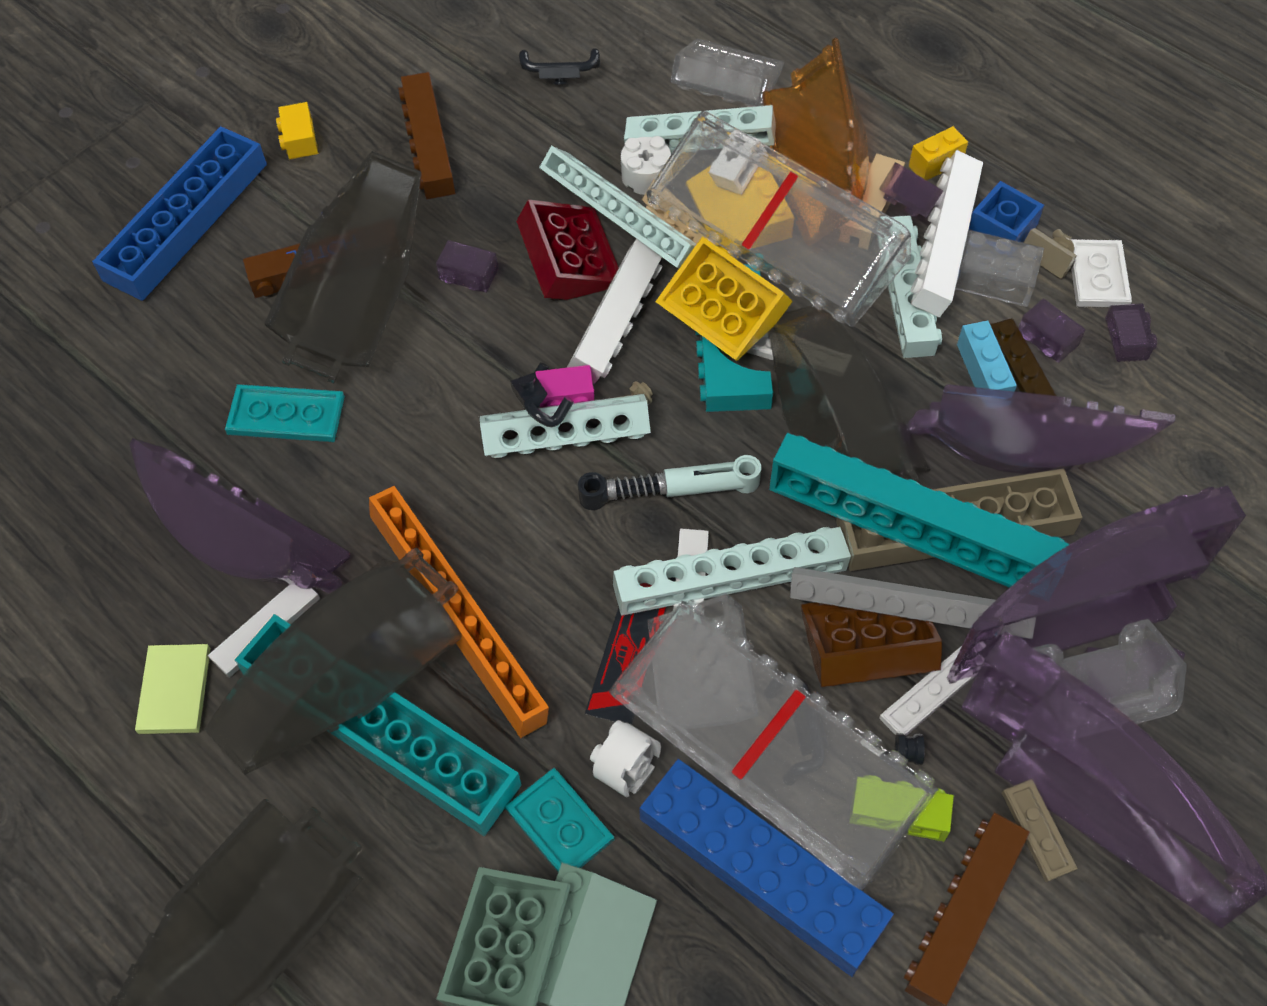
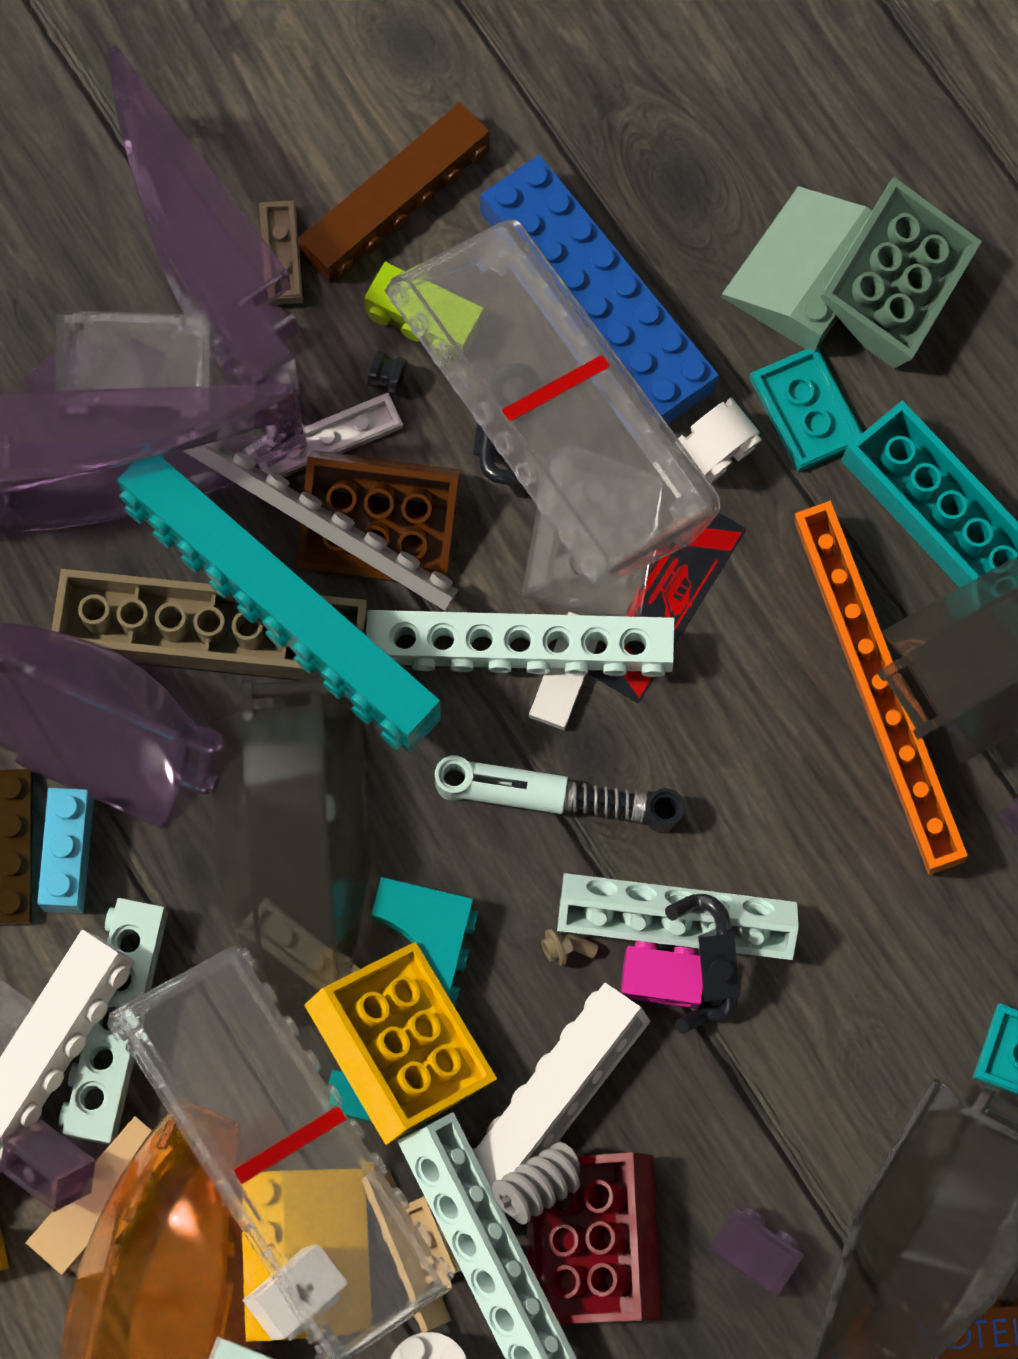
camera: 170 degrees left, 15 degrees up
none -> light grey piece [491,1142,580,1225]

